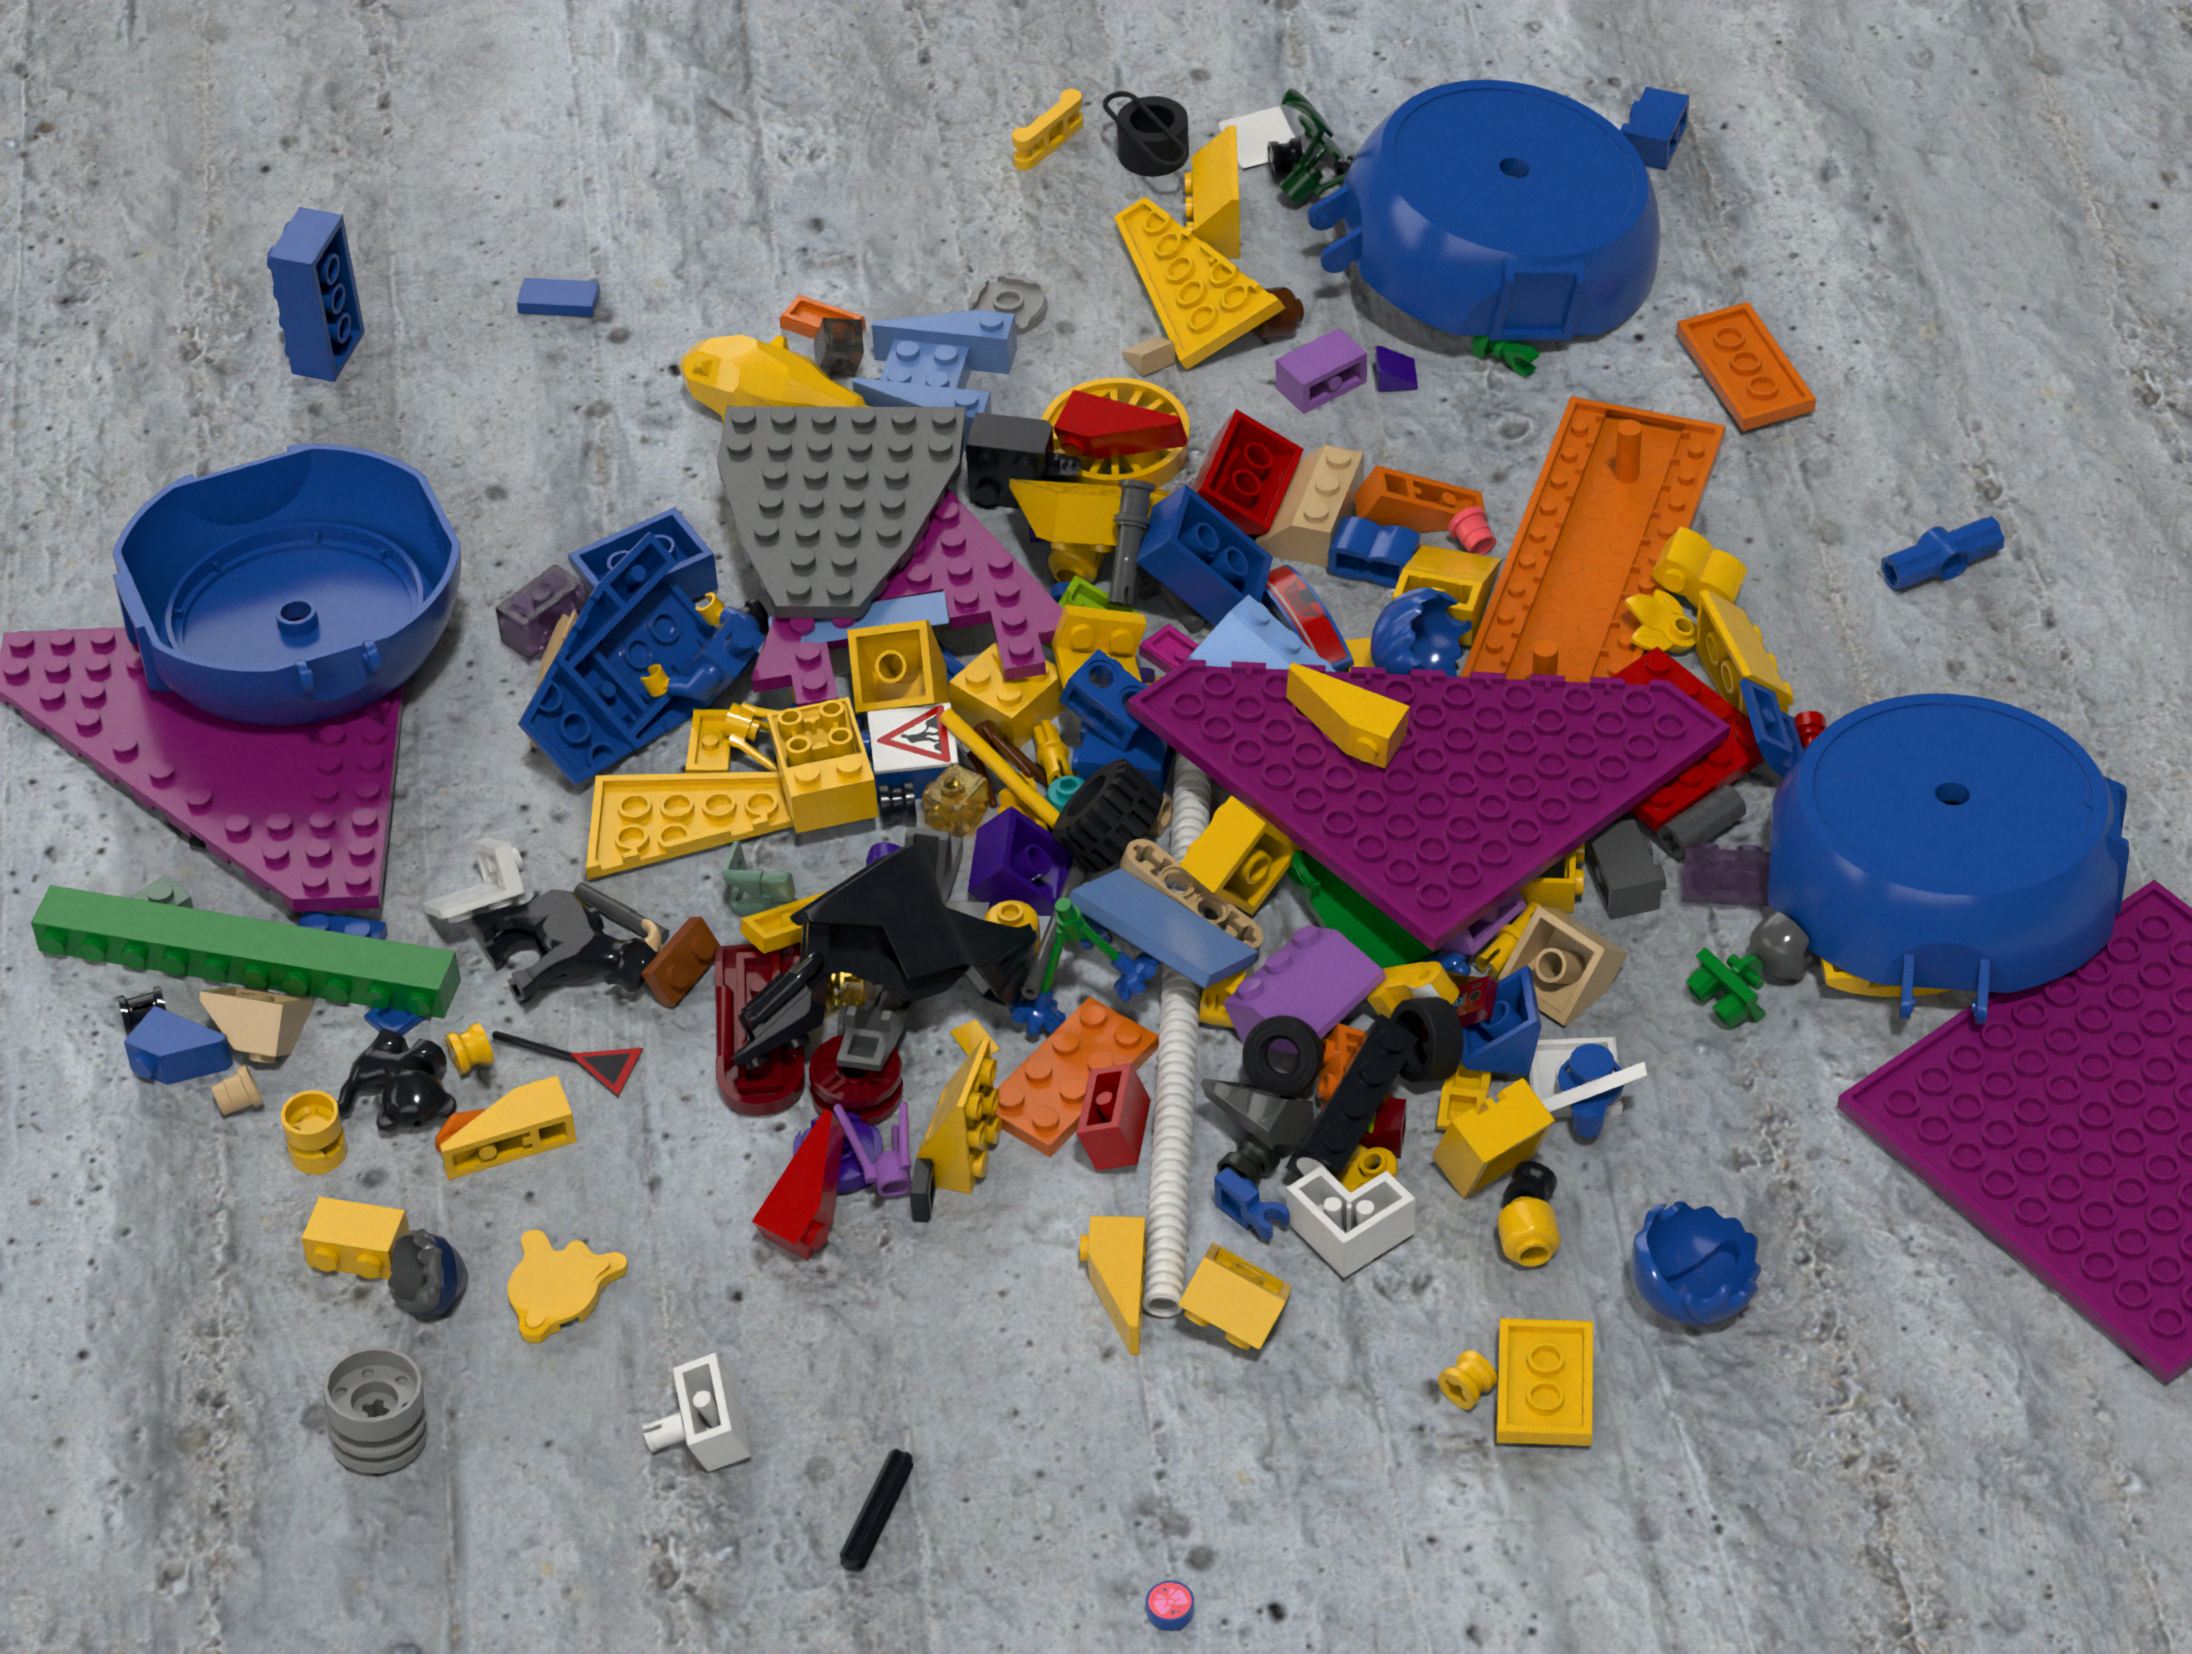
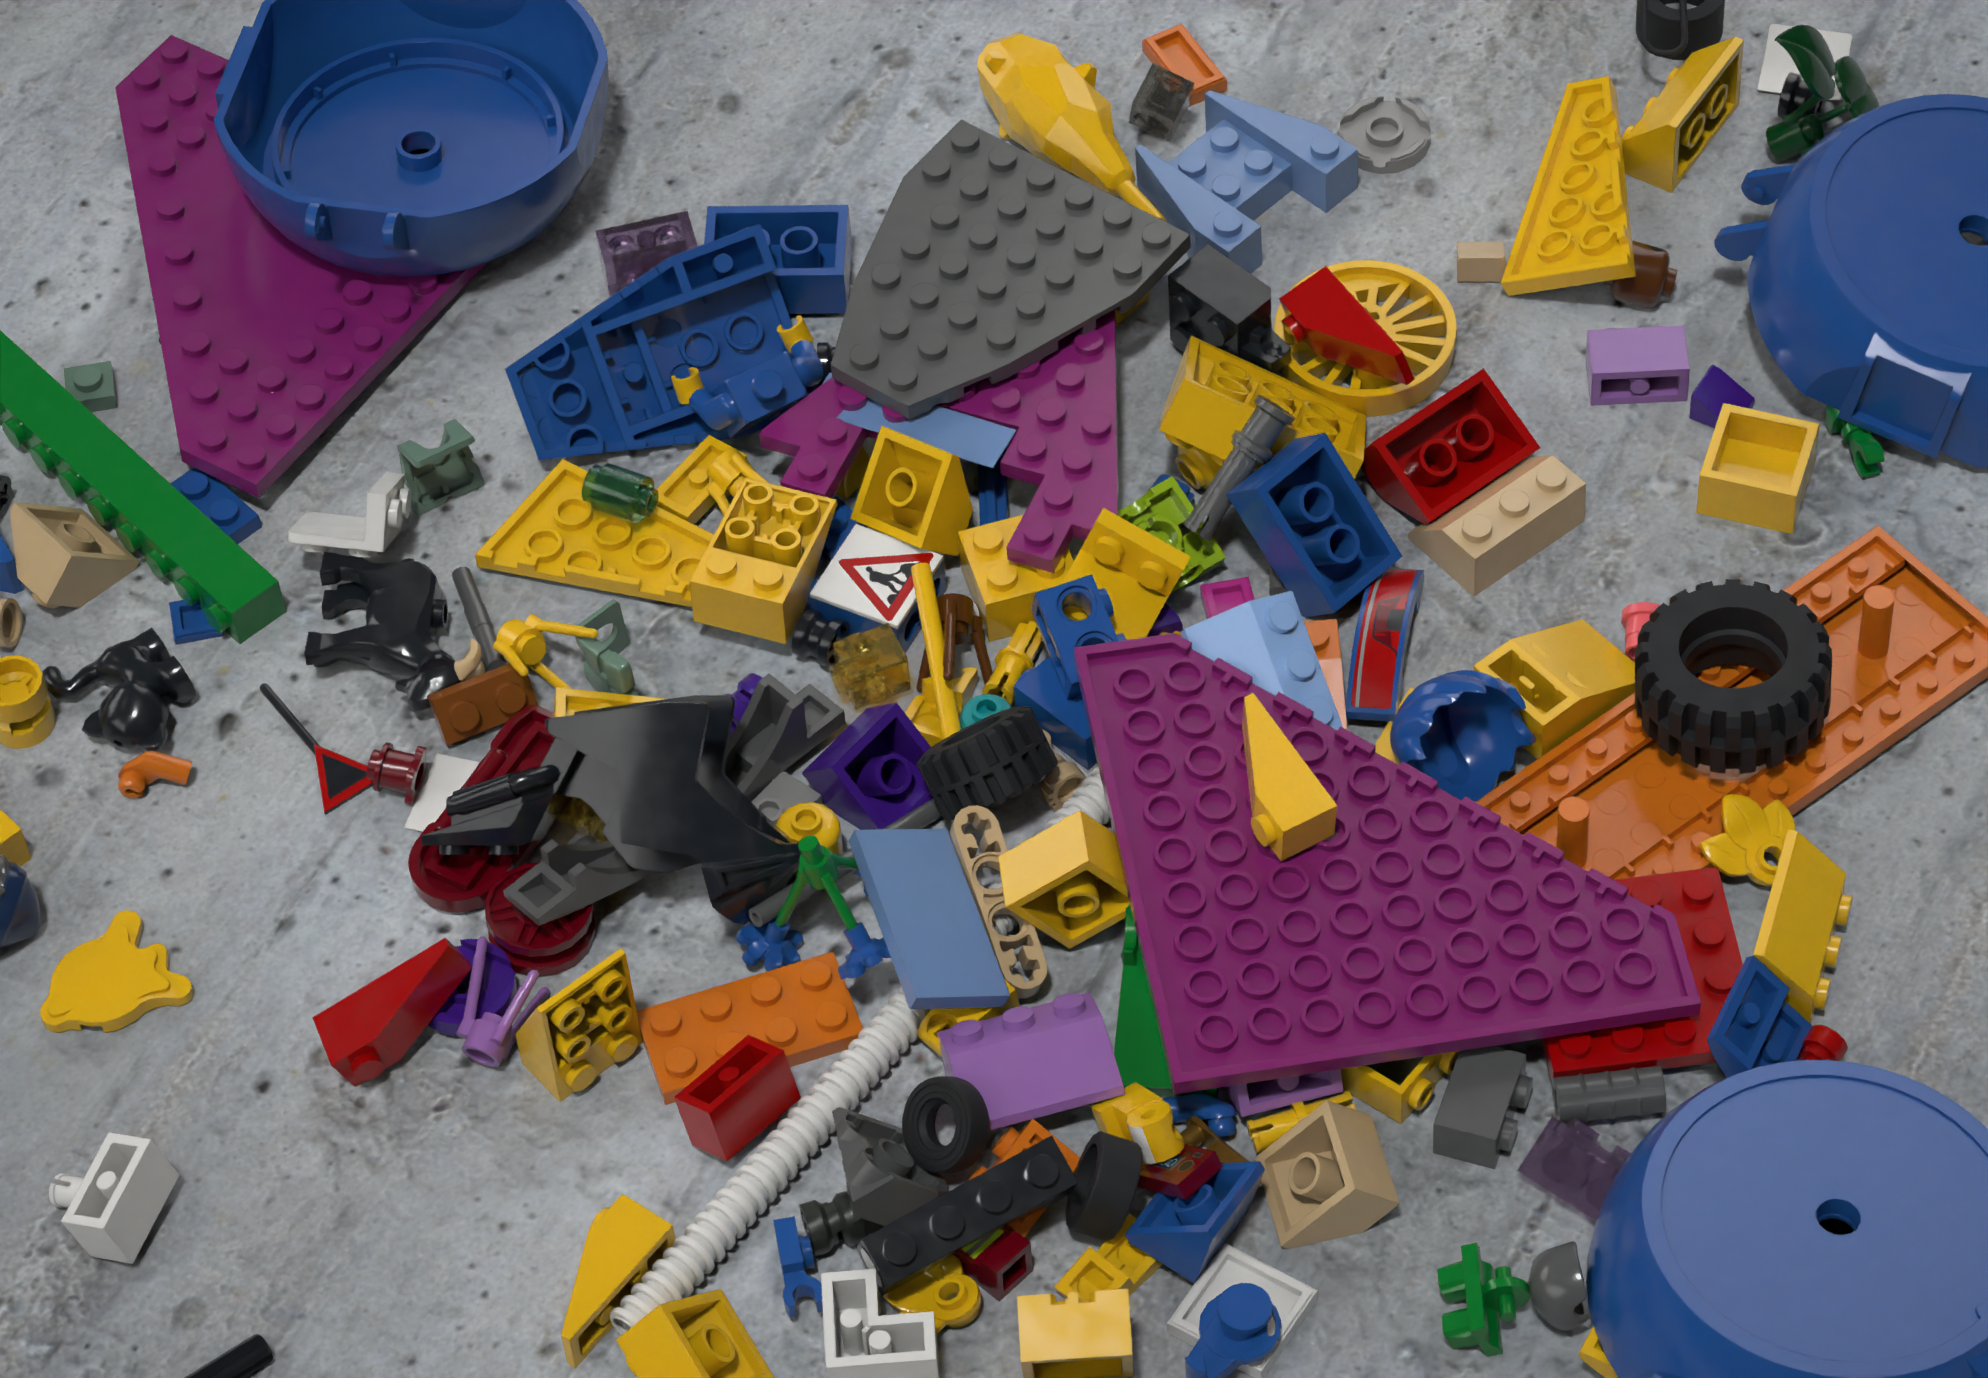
camera: 35 degrees right, 5 degrees up
yellow slope [440,1075,577,1180] -> none
yellow wheel [445,1022,494,1075] -> none
black tile [910,1158,936,1223] -> none
yellow sticker [949,1019,1000,1056] -> none
blue brick [1328,517,1420,589] -> none
orange slope [1354,465,1487,533] -> none
white sticker [1540,1061,1648,1112] -> none
yellow brick [1651,527,1748,609] -> none
none -> dark red brick [366,742,428,805]
none -> sand green piece [397,419,484,515]
none -> white sticker [404,753,479,832]
none -> yellow plant [493,614,598,689]
none -> clear green brick [582,463,659,524]
none -> black tyre [1635,579,1832,774]
none -> yellow piece [1696,403,1820,534]

